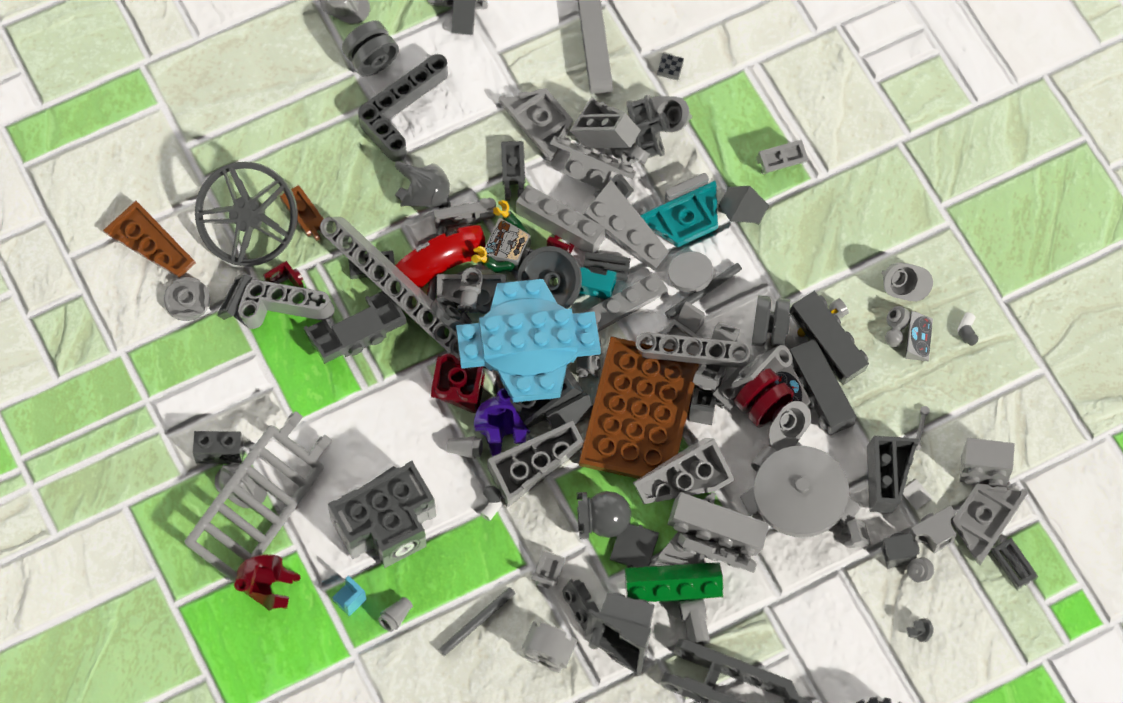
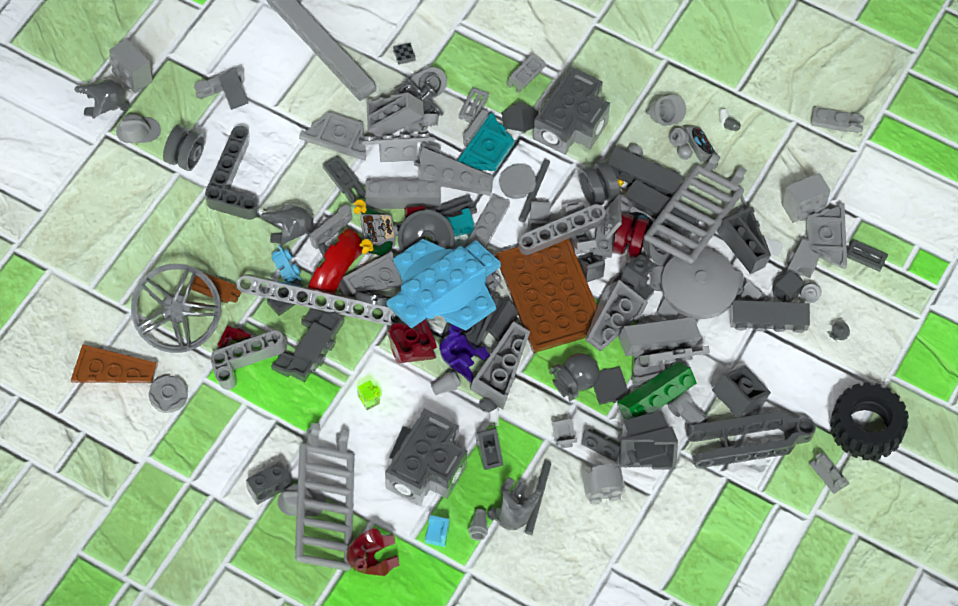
camera: 35 degrees left, 5 degrees down
dark grey tile [217,274,252,320] -> none
light grey connector [457,267,483,313] -> none
none -> medium azure hinge [272,245,302,283]
none -> clear neon green plate [357,380,382,411]
none -> light grey tile [459,87,489,123]
none -> dark grey slope [476,428,504,470]
none -> dark grey piece [488,477,542,530]
none -> dark grey piece [533,66,610,155]
none -> dark grey tile [612,254,656,301]
none -> light grey bar [644,153,747,264]
none -> dark grey brick [712,365,771,418]
none -> dark grey brick [730,300,810,333]
none -> light grey hinge [811,107,864,133]

